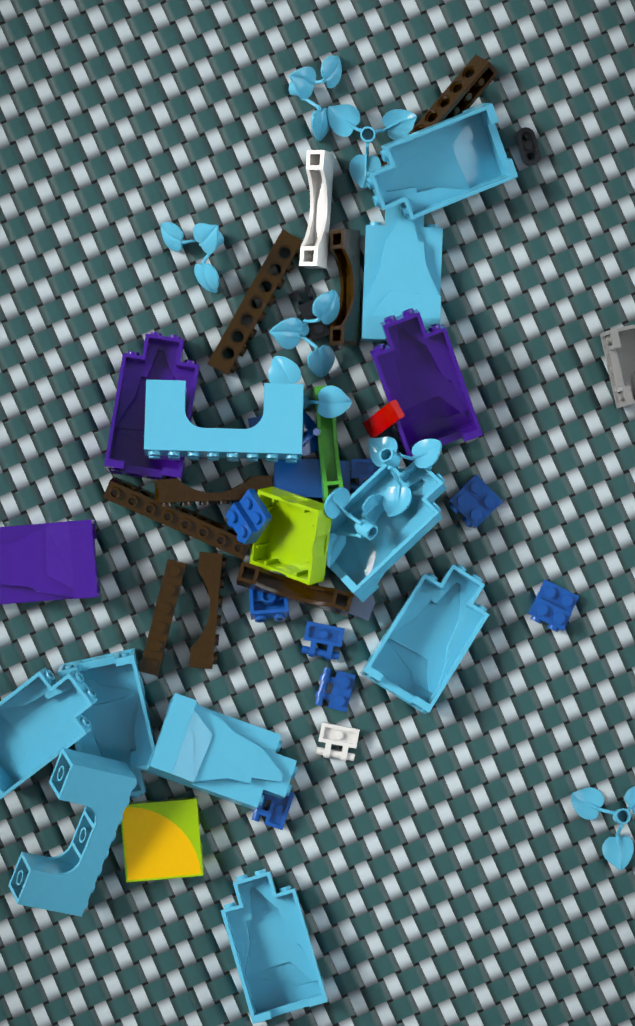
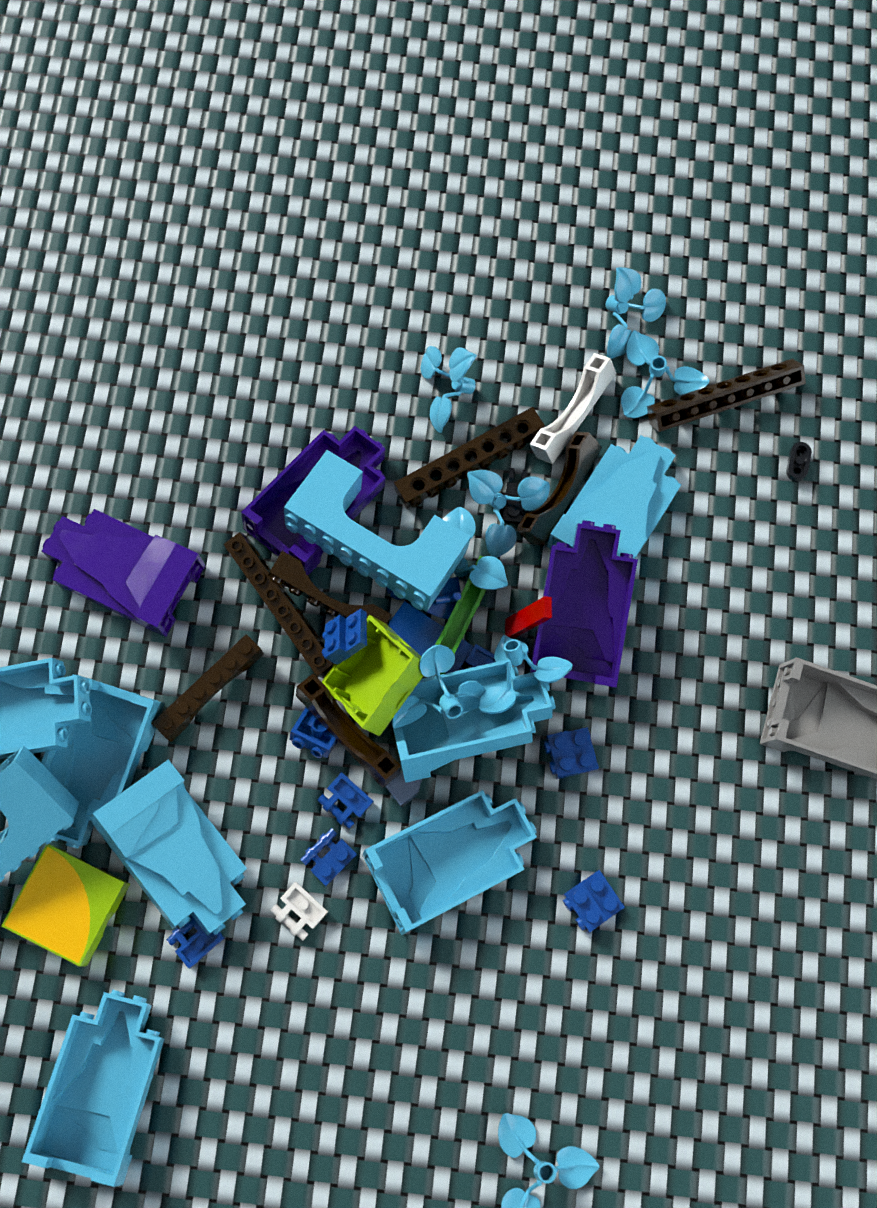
camera: 30 degrees right, 15 degrees down
dark brown arch [189,552,226,669] -> none
medium azure panel [365,103,518,220] -> none

